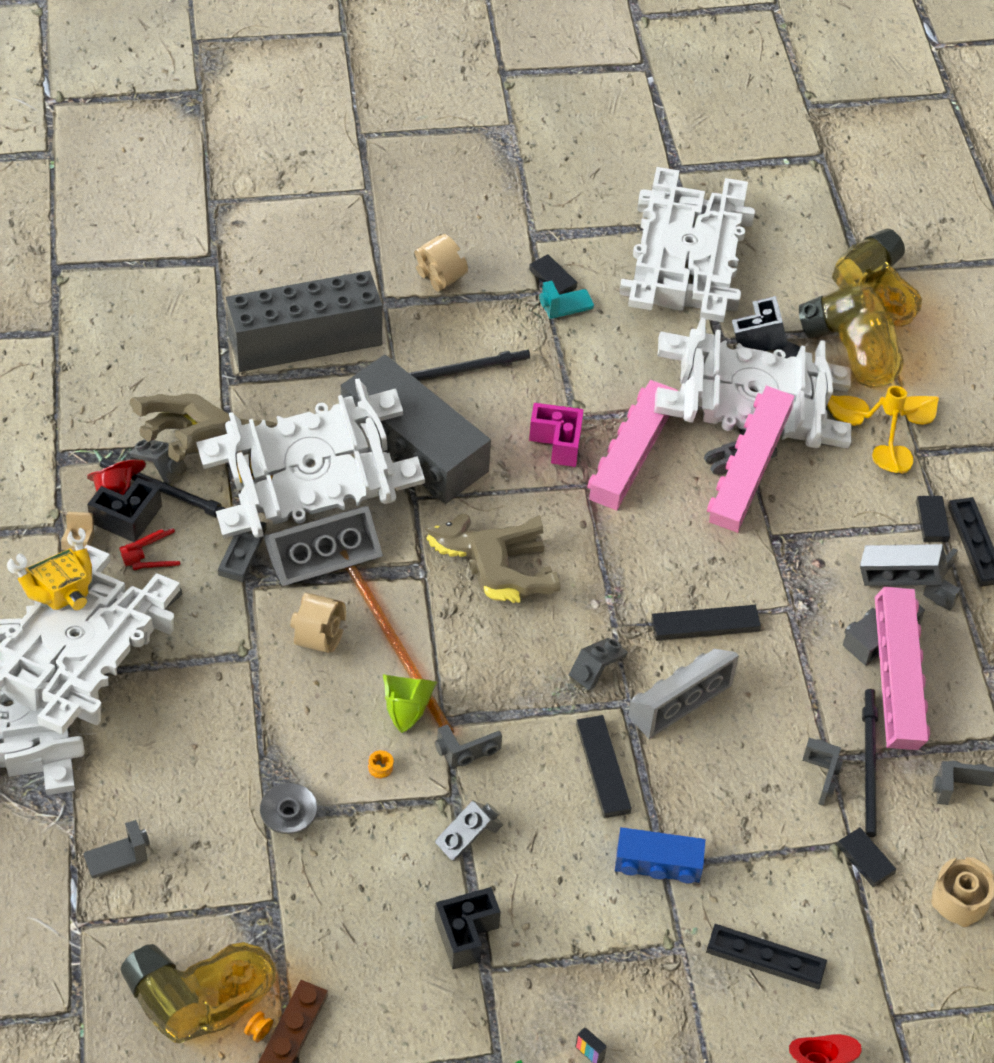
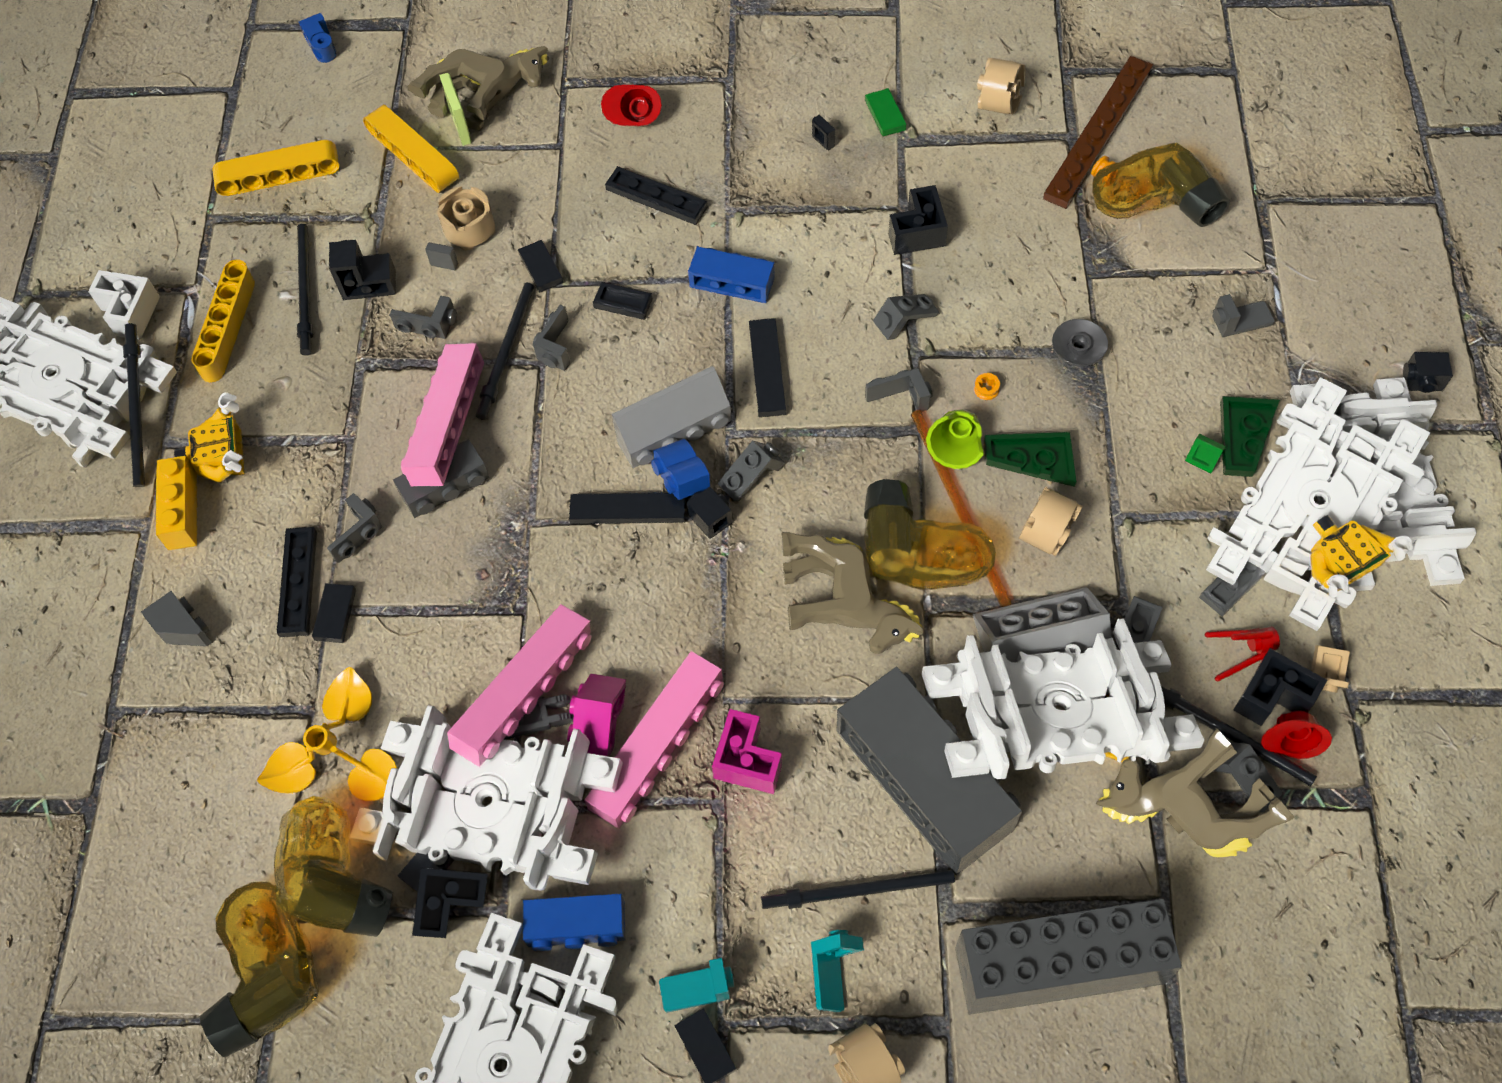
camera: 165 degrees left, 10 degrees up
dark grey brick [860,544,947,586] -> none
none -> dark grey tile [425,242,458,271]
none -> blue brick [523,894,626,951]
none -> dark pink brick [567,674,626,757]
none -> black tile [593,282,653,320]
none -> blue brick [651,439,710,500]
none -> black brick [687,486,732,539]
none -> teal bracket [811,930,864,1012]
none -> clear yellow piece [864,479,996,590]
none -> dark green wing [983,432,1077,487]
none -> green tile [1185,433,1226,474]
none -> dark green wing [1220,396,1280,477]

